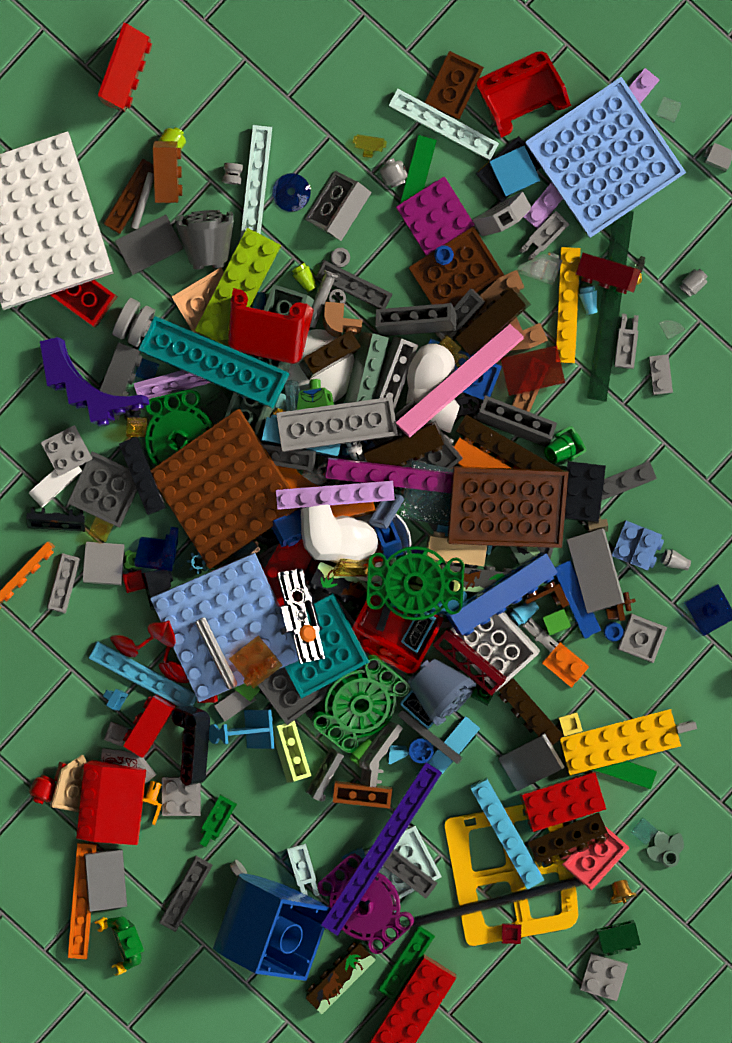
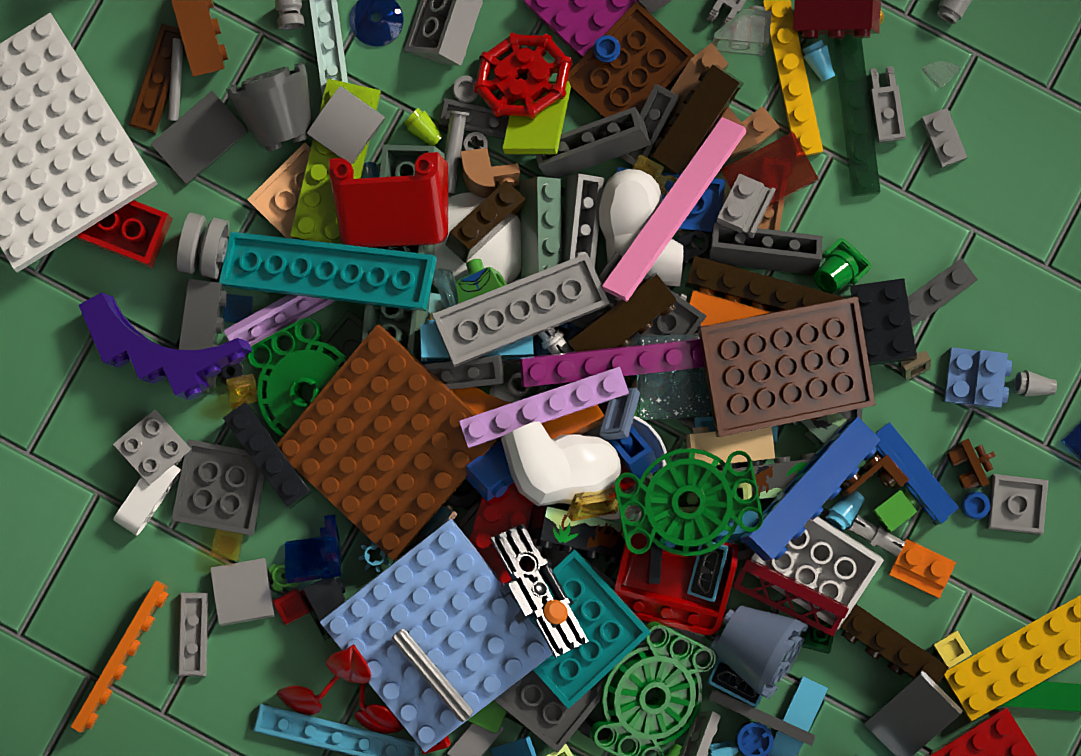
camera: 20 degrees left, 5 degrees down
black plate [26,507,86,532] -> none
clear orange hinge [229,635,283,689] -> none
light grey tile [567,529,625,613] -> none
none -> light grey slope [307,86,386,165]
none -> red plate [473,32,573,119]
none -> lime tile [503,81,571,154]
none -> light grey plate [716,173,776,238]

